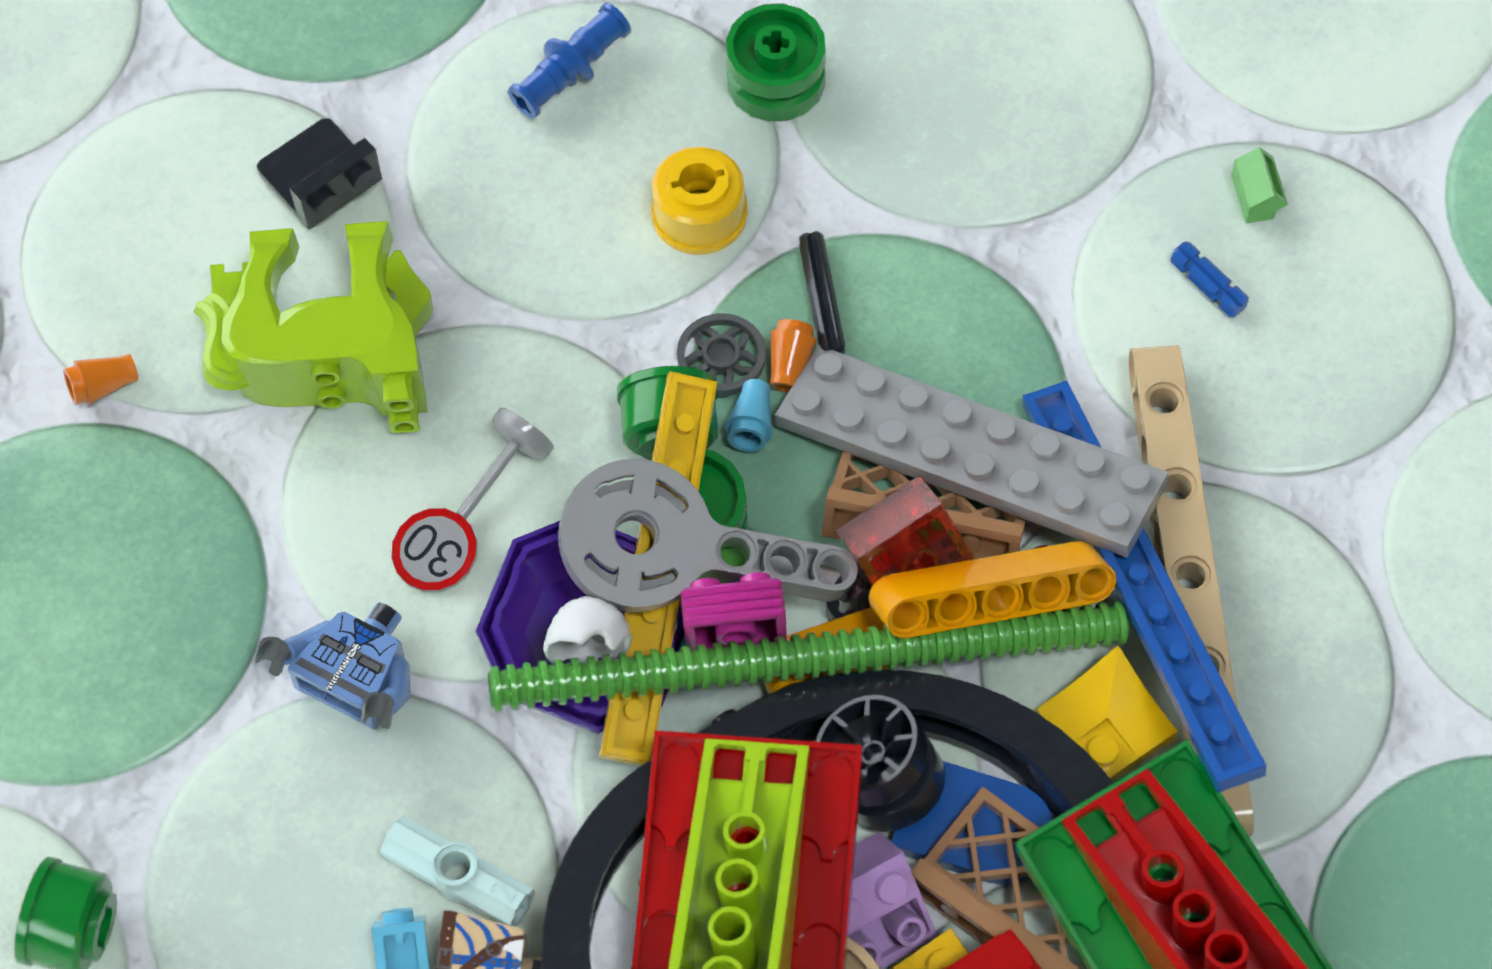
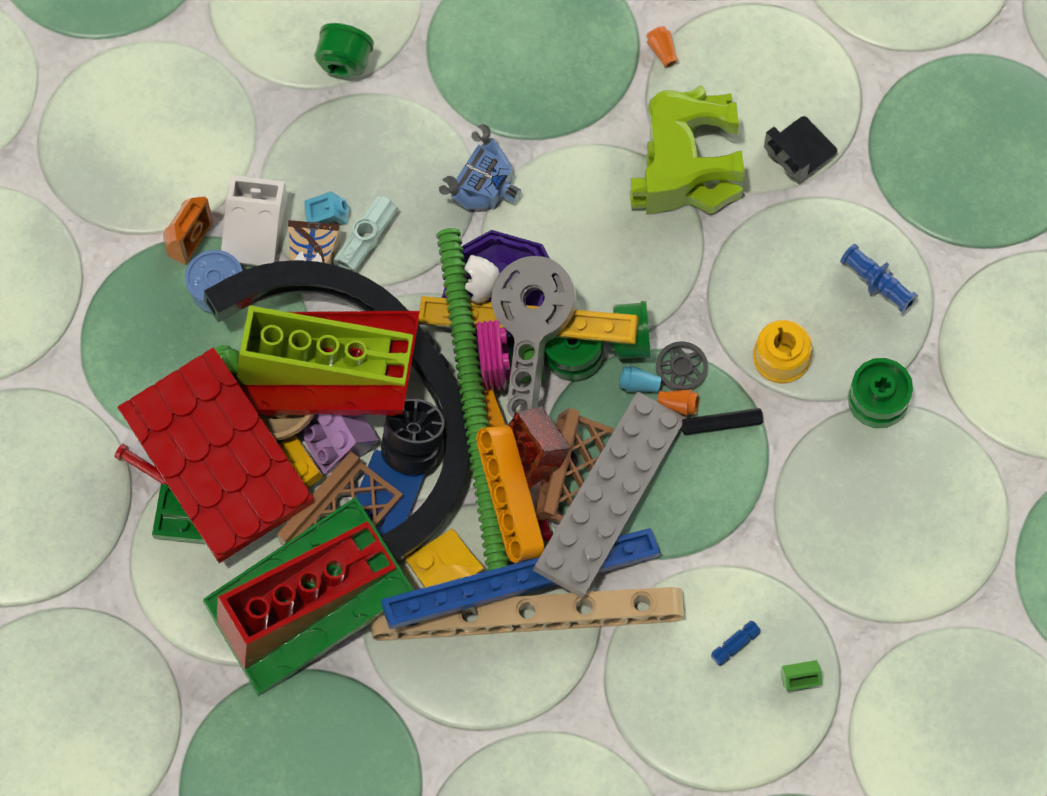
camera: 90 degrees right, 5 degrees up
light grey piece [391,408,554,592] -> none

